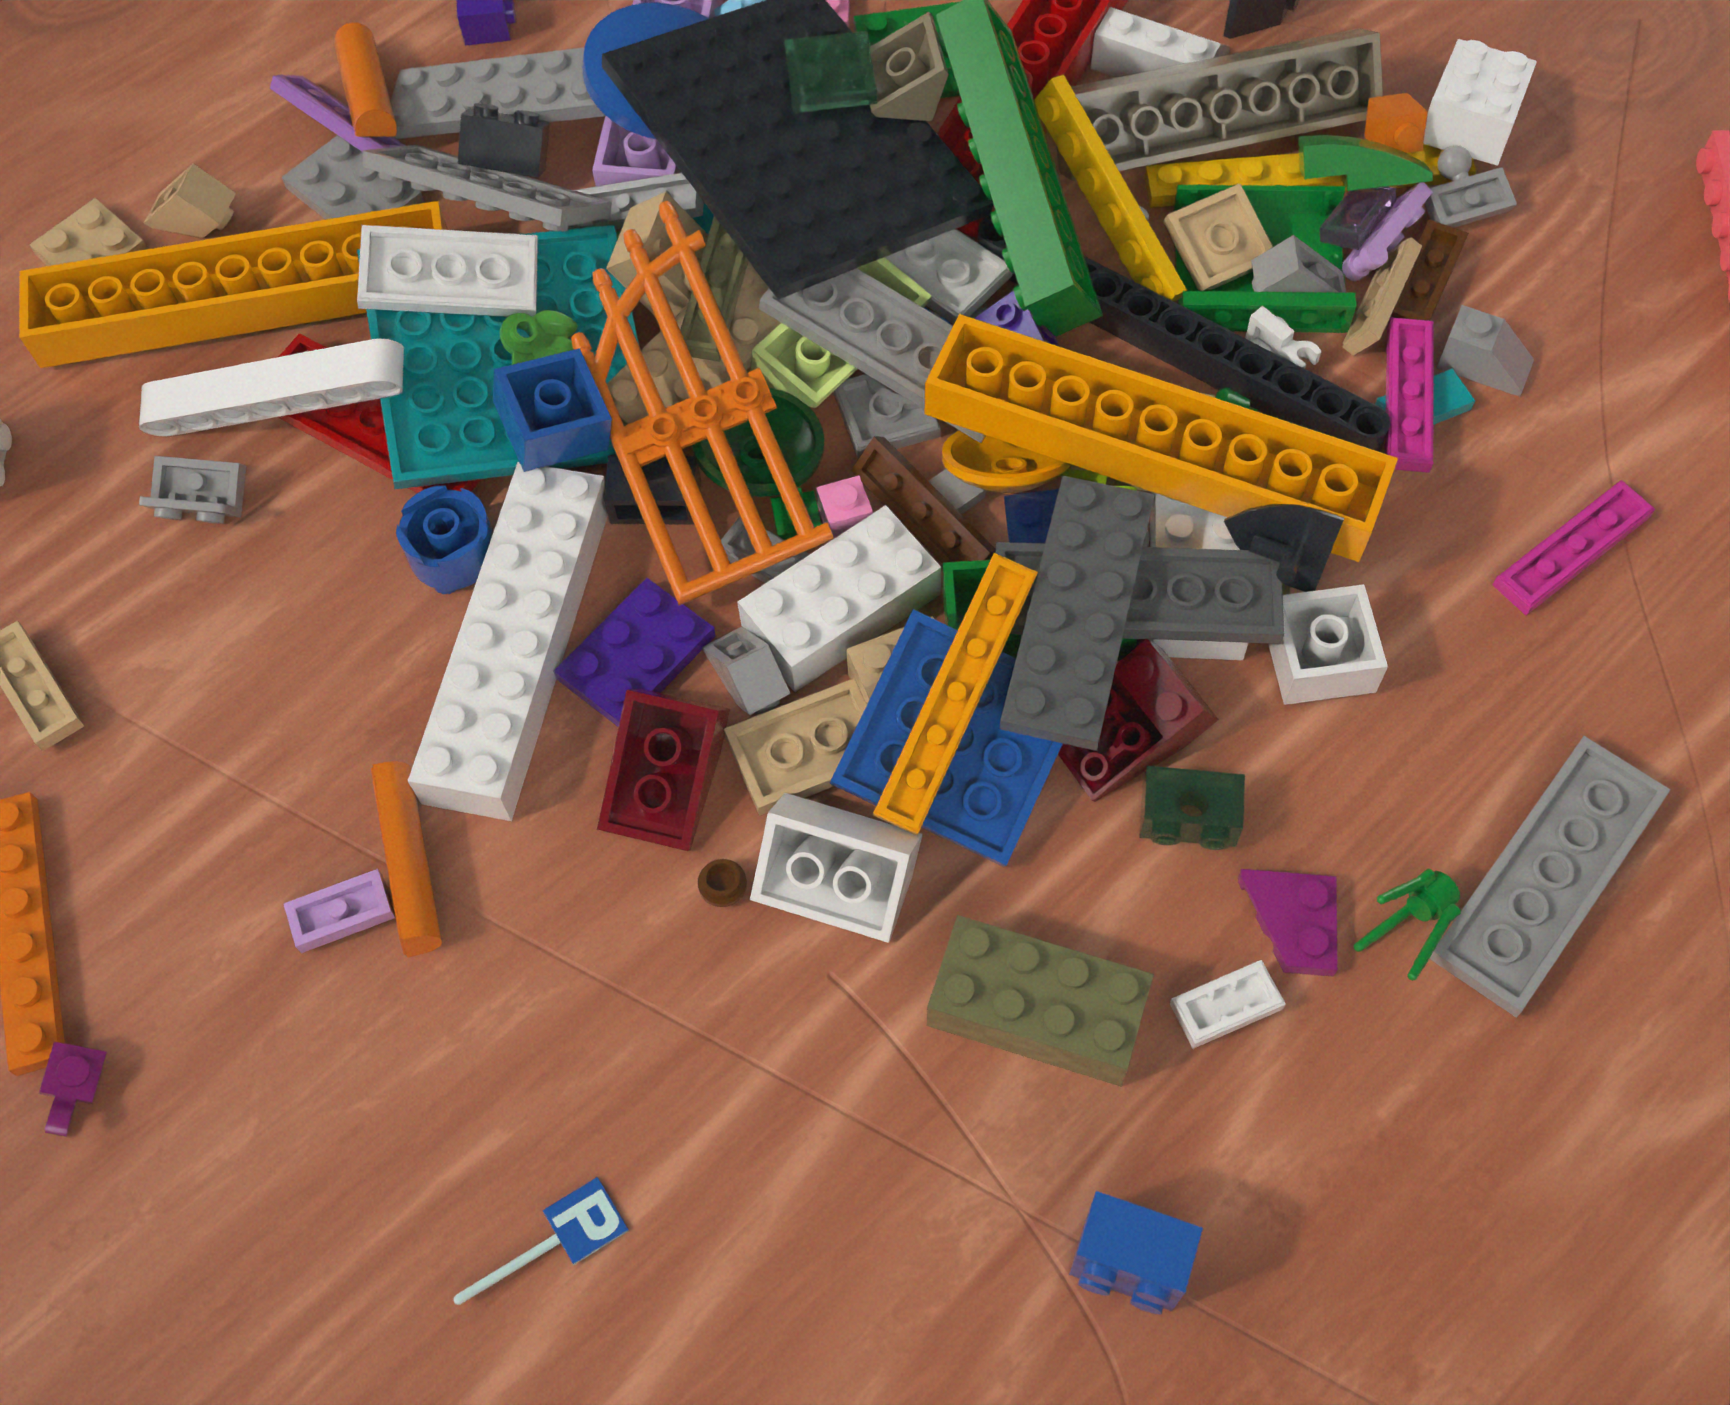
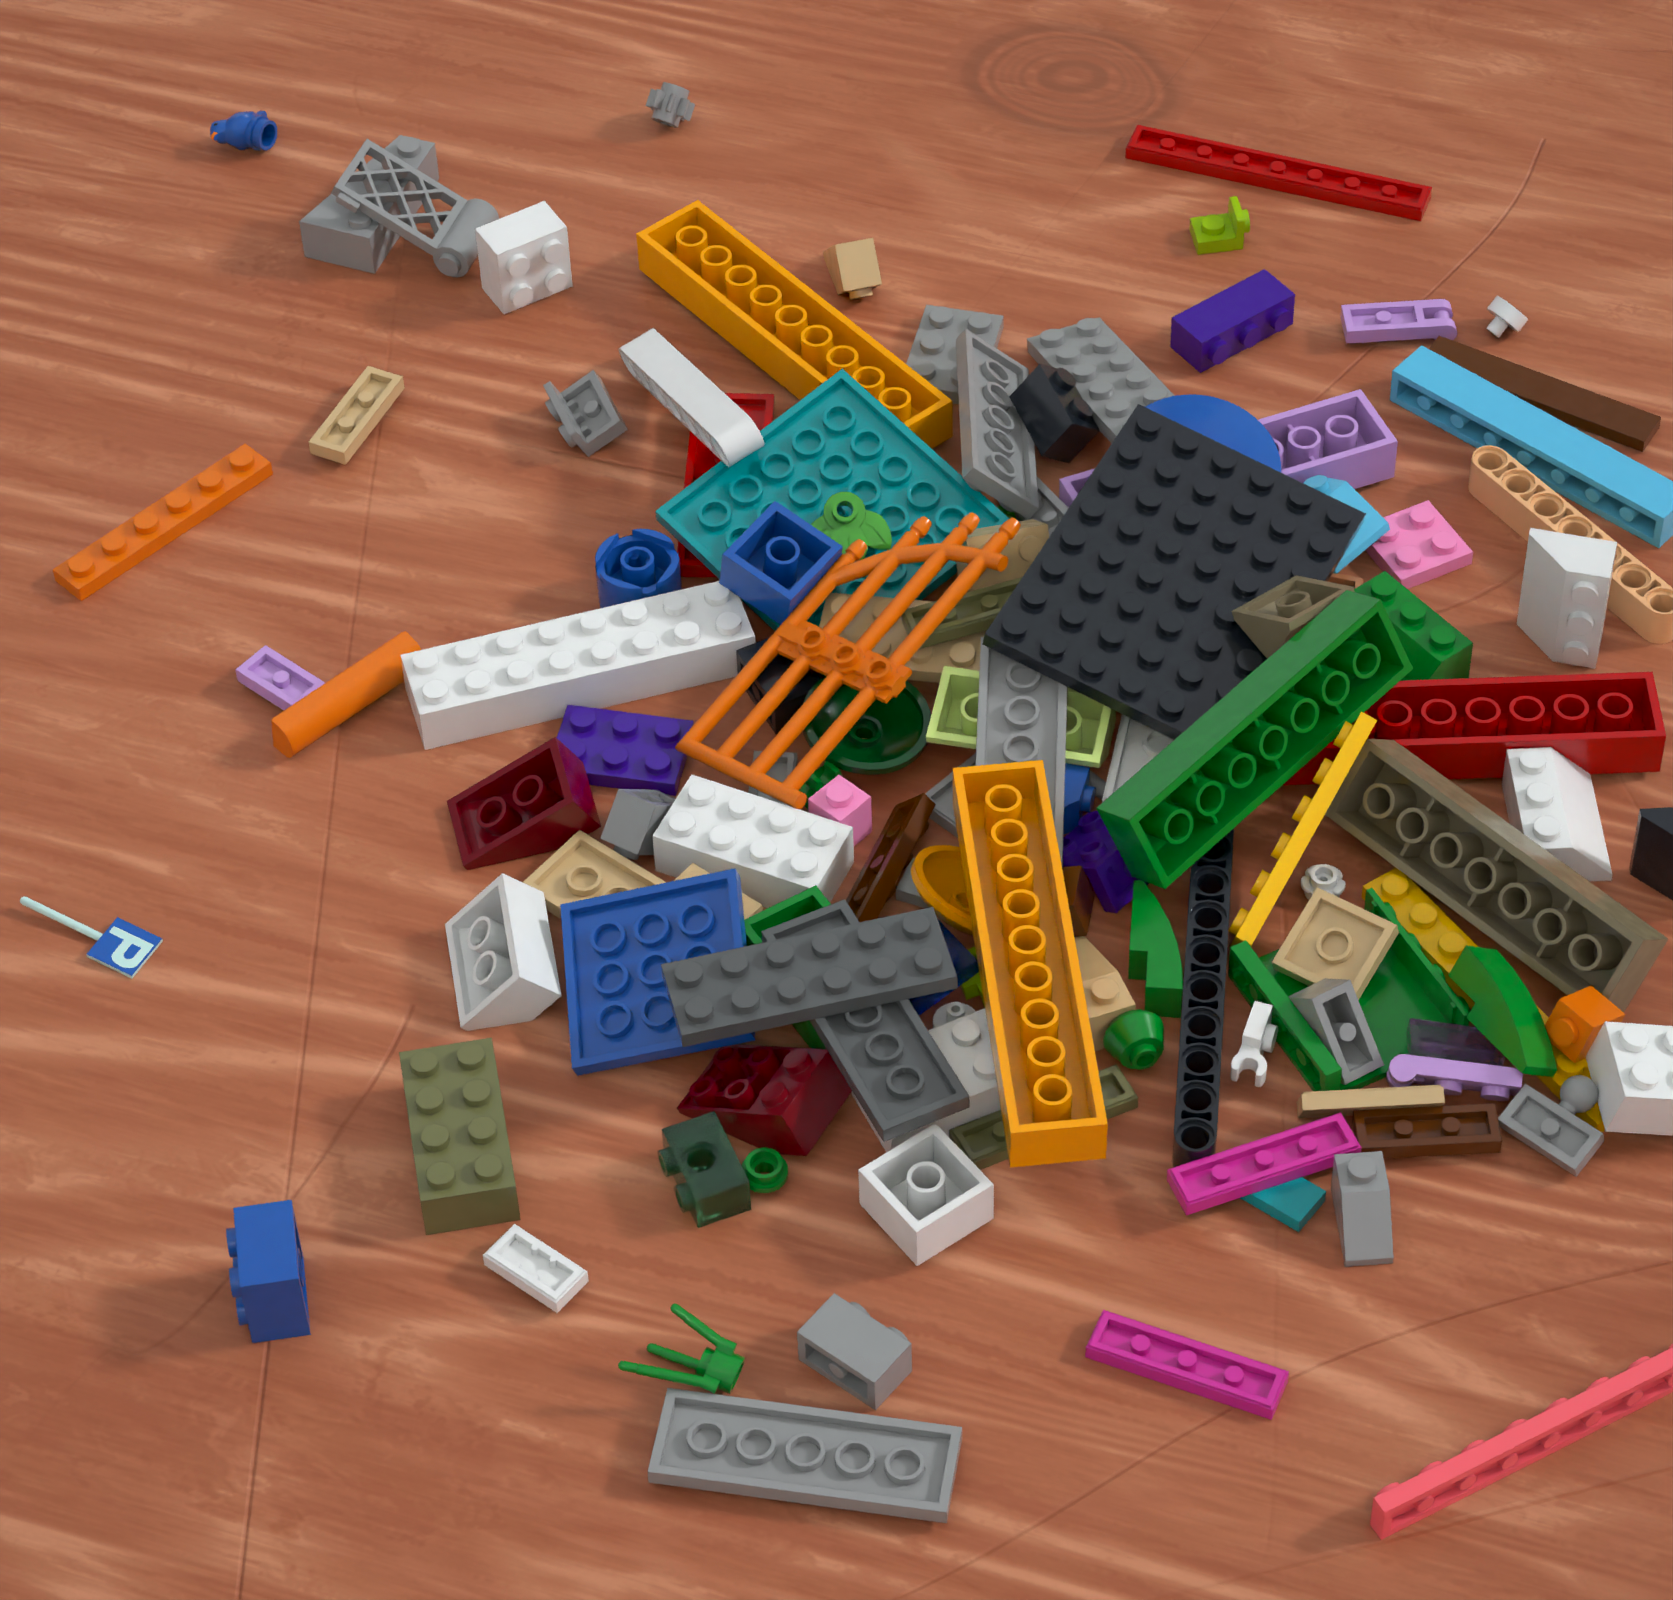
camera: 60 degrees right, 15 degrees down
tan plate [29,198,148,266] -> none
magenta plate [39,1042,107,1137] -> none
medium lavender tile [270,75,405,152] -> none
orange brick [335,22,396,137] -> none
white tile [357,225,538,317] -> none
reddish brown plate [698,859,747,907] -> none
clear green plate [785,31,877,113] -> none
light orange tile [873,553,1038,835] -> none
black shield [1224,504,1344,592] -> none
magenta wing [1238,869,1338,977] -> none
none -> green plate [741,1147,788,1193]
none -> light grey brick [797,1293,912,1411]
none -> green slope [1128,880,1183,1018]

